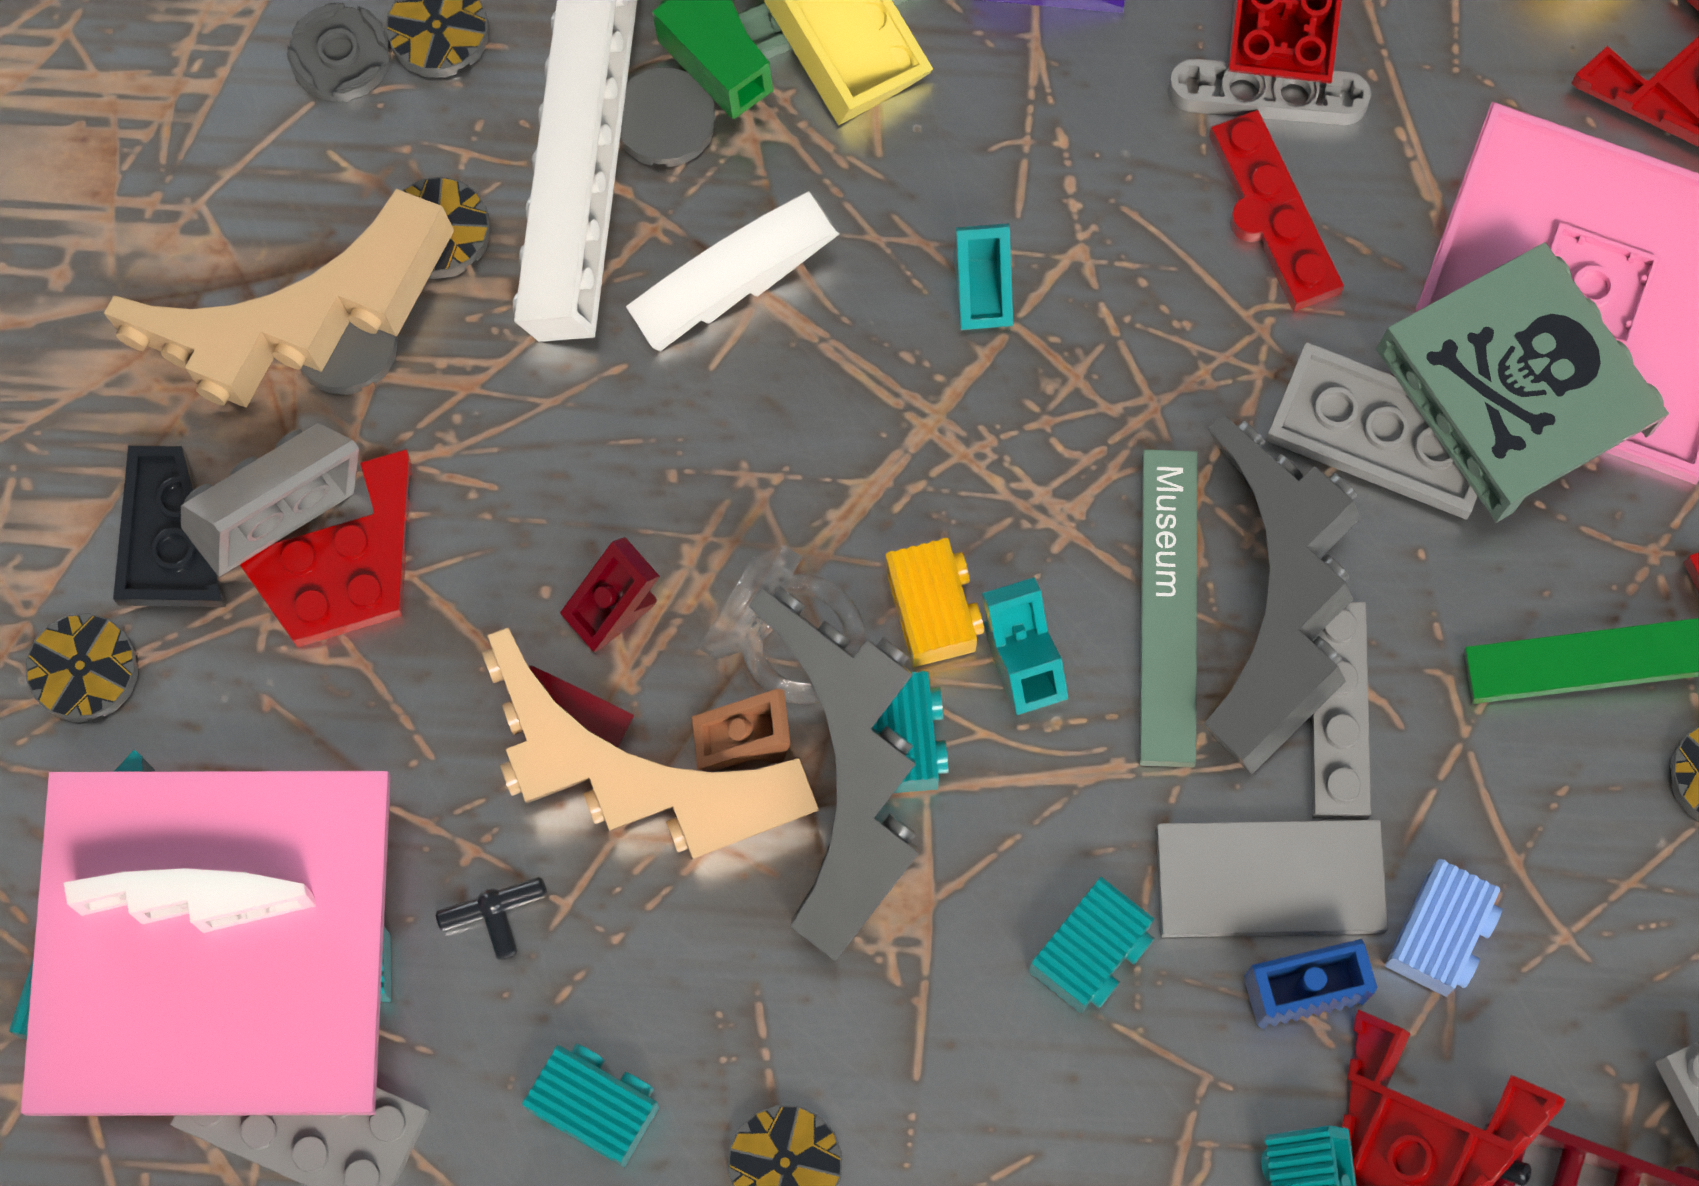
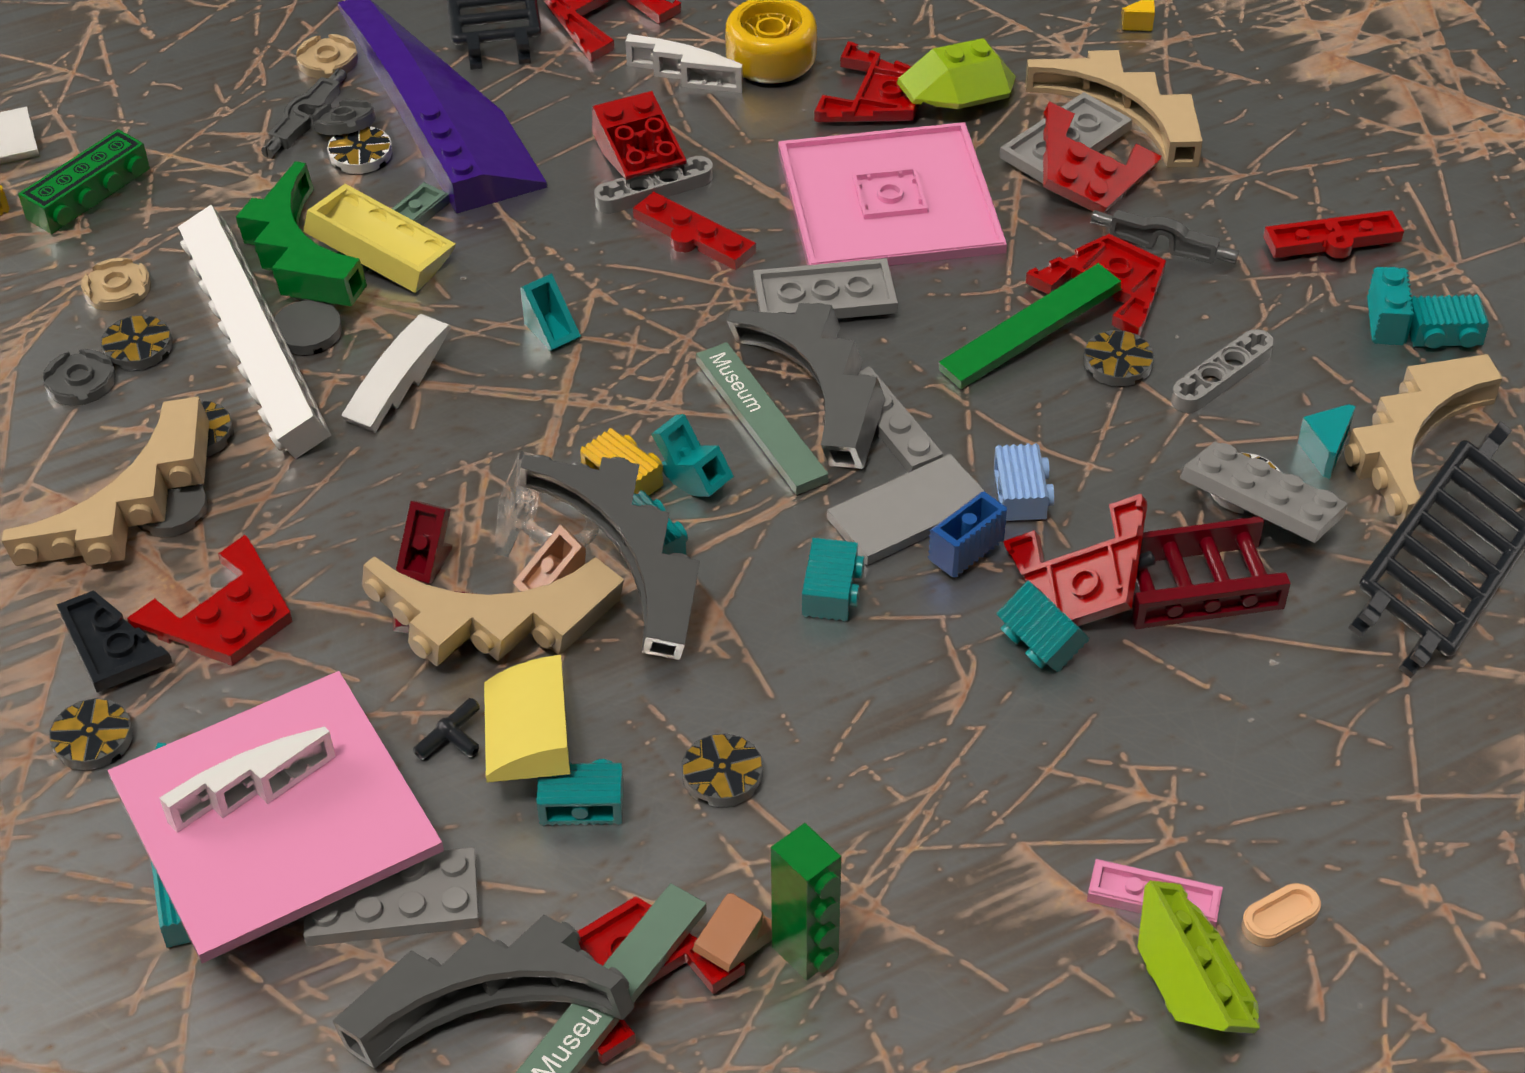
camera: 30 degrees left, 25 degrees down
light grey slope [181,423,359,577] -> none
sand green panel [1376,242,1669,523] -> none
none -> light yellow slope [484,655,570,783]

